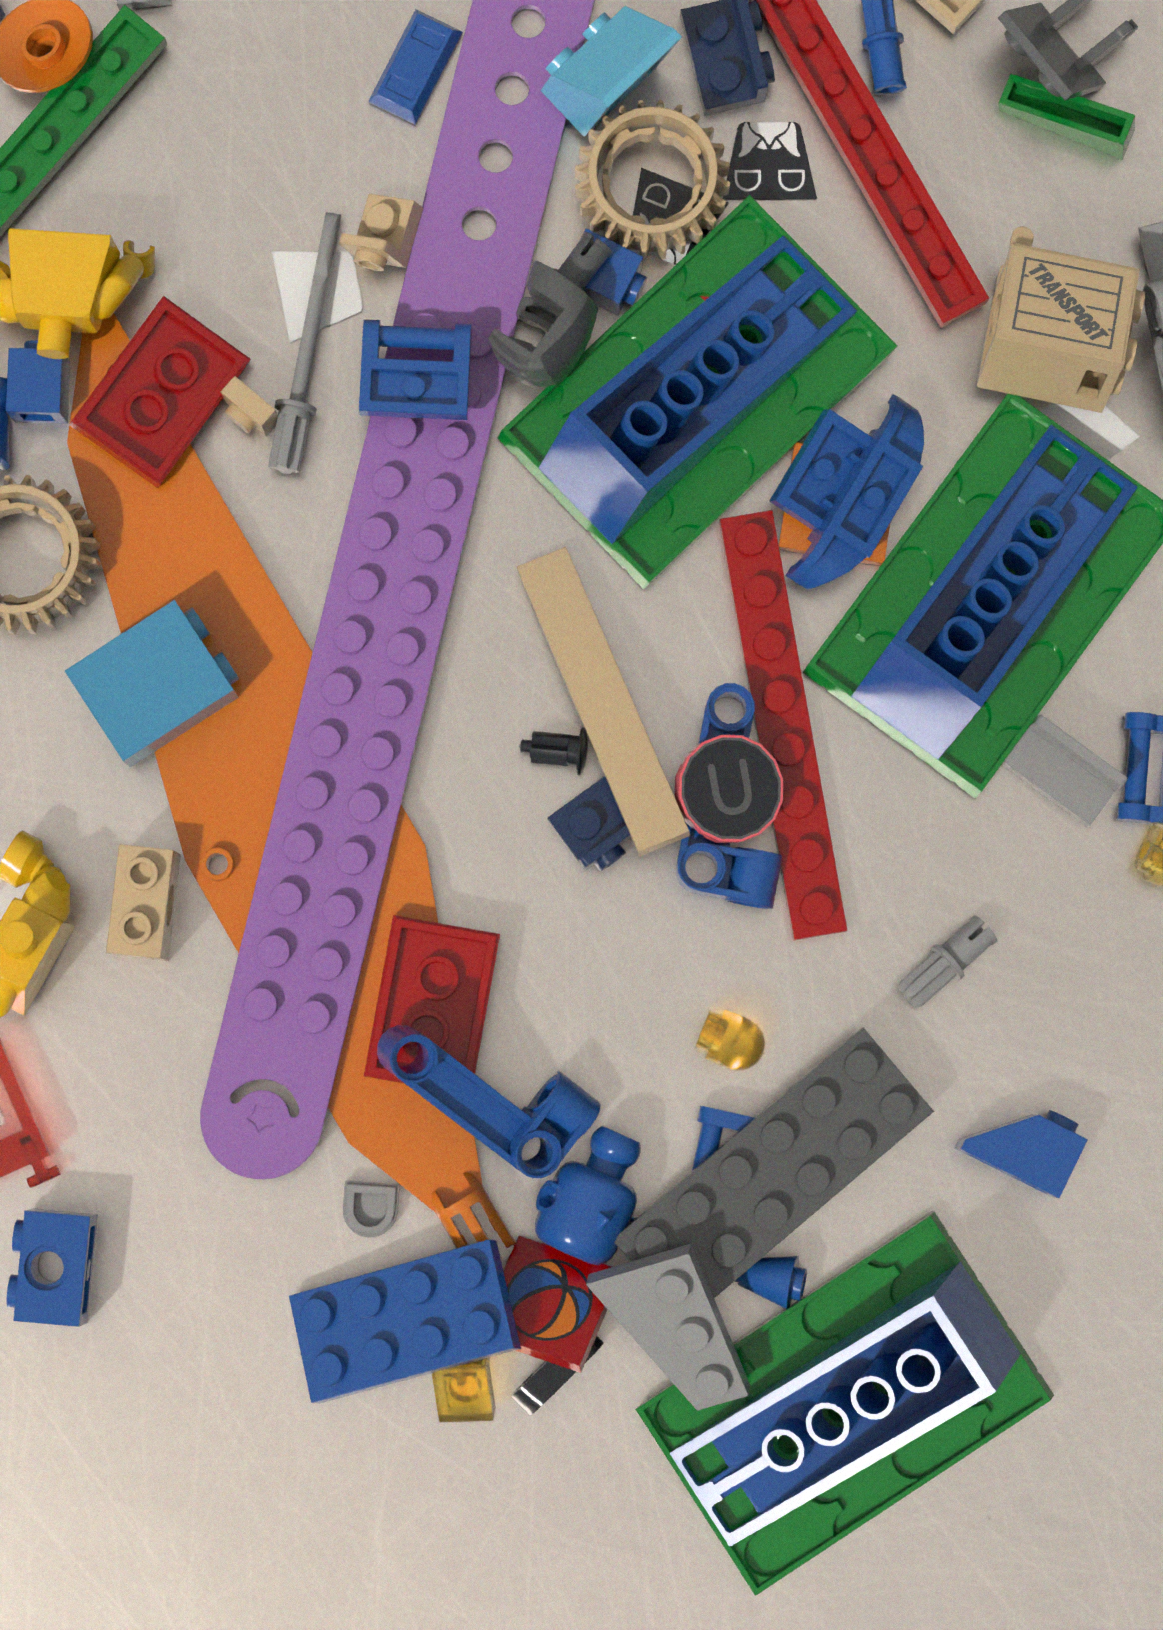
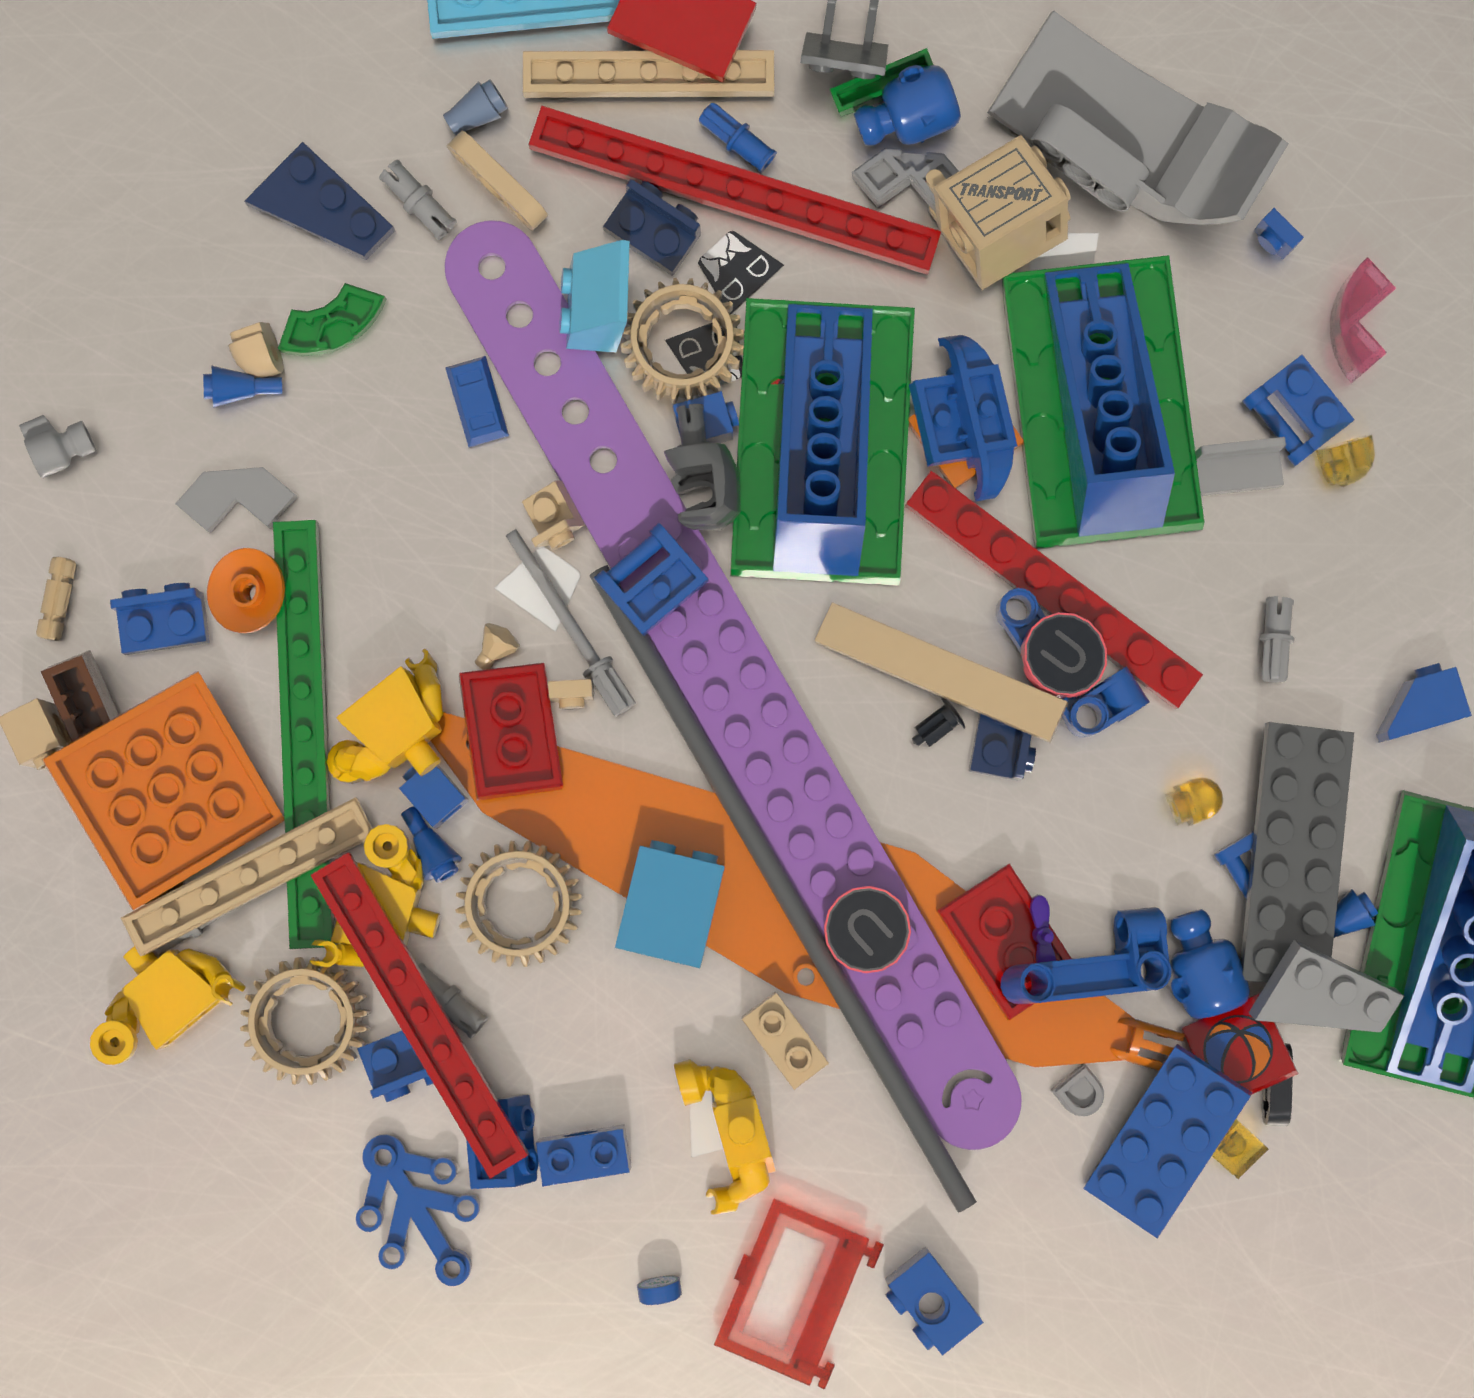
camera: 45 degrees left, 0 degrees up
none -> tan rock [475,623,520,670]
none -> dark grey piece [589,565,977,1213]
none -> black tile [824,886,911,973]
none -> light grey tile [852,148,959,213]
none -> blue piece [854,65,961,146]
none -> dark purple piece [1030,894,1056,963]

